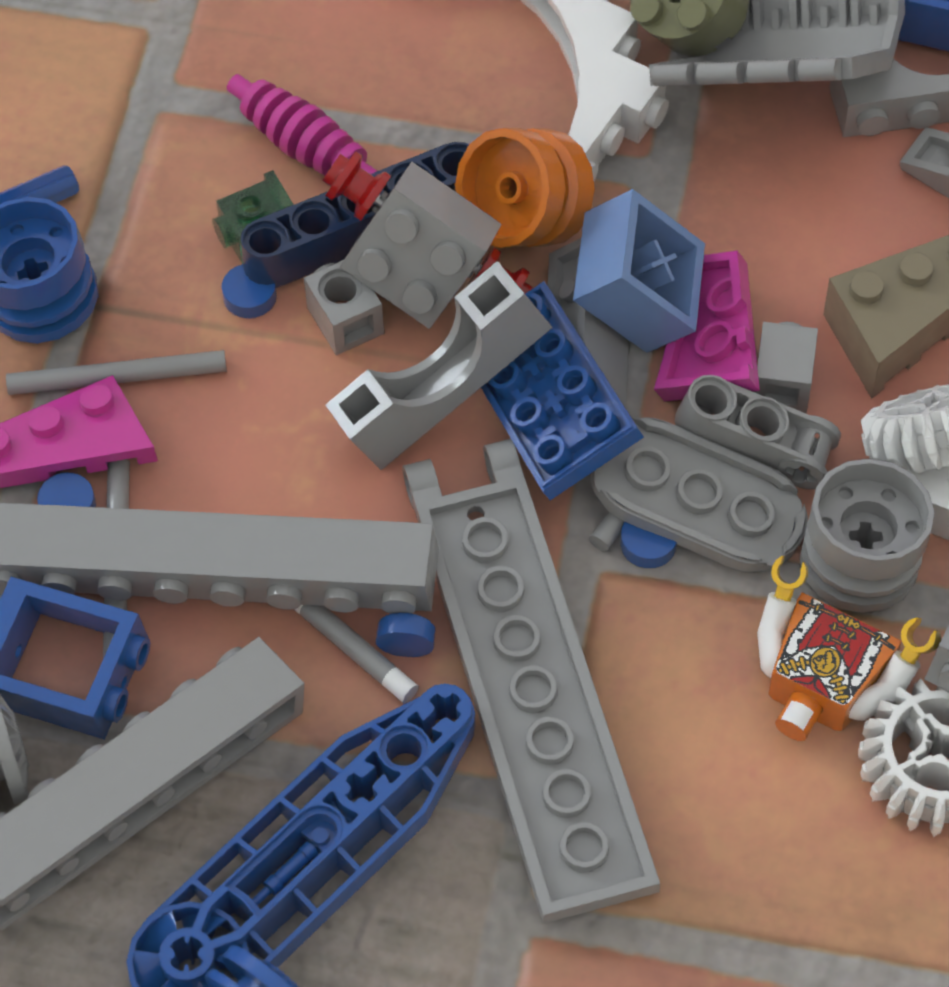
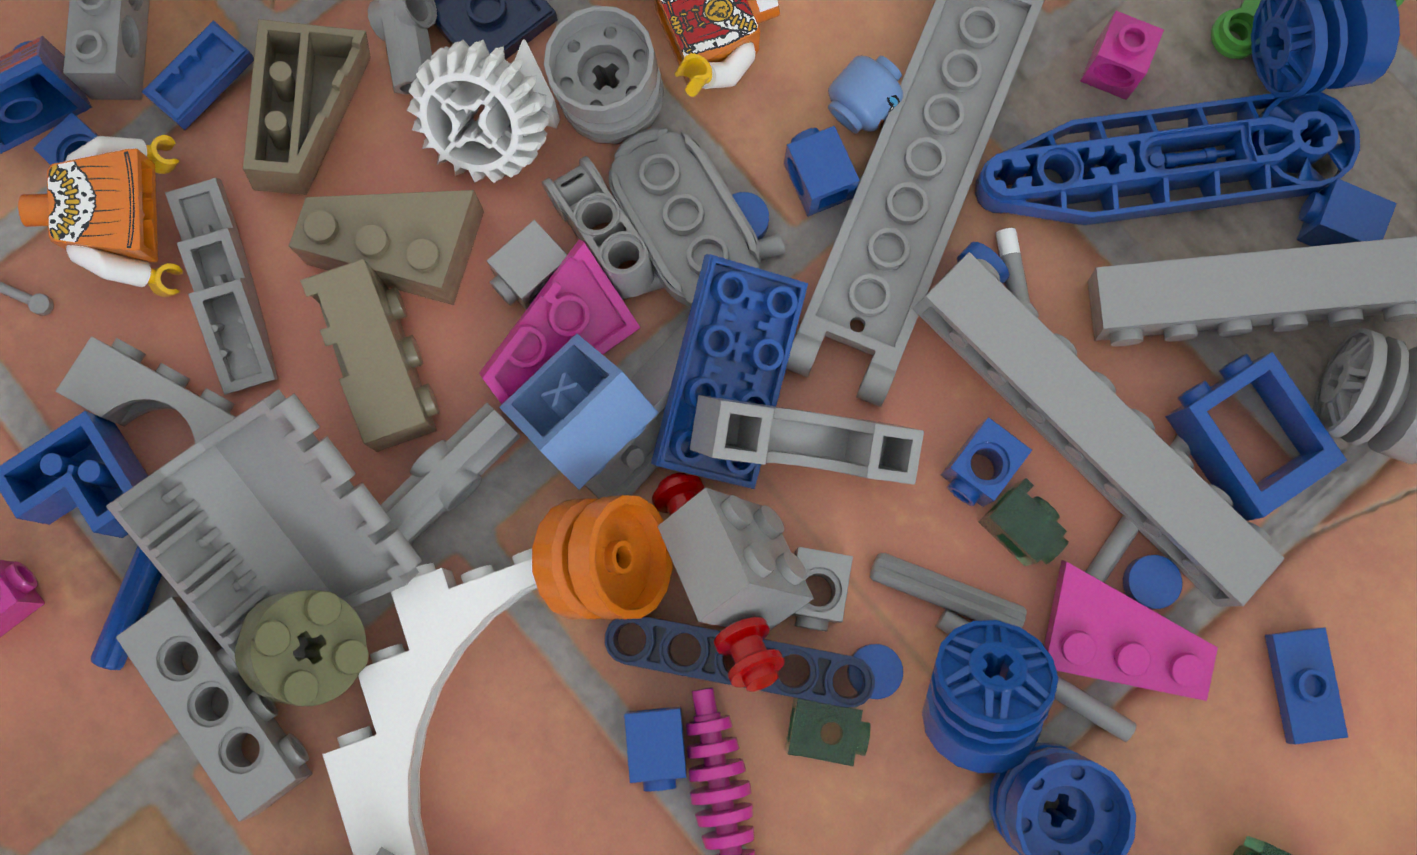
camera: 145 degrees left, 20 degrees up
none -> dark tan wedge [300,259,439,452]
none -> light grey piece [380,403,521,544]
none -> blue brick [624,706,687,792]
none -> blue brick [784,126,860,217]
none -> medium blue head [828,55,903,134]
none -> light grey axle [870,553,1027,628]
none -> blue wheel [922,620,1059,773]
none -> blue brick [941,417,1032,507]
none -> clear green brick [978,478,1069,566]
none -> dark pink brick [1080,11,1164,100]
none -> blue brick [1297,178,1397,246]

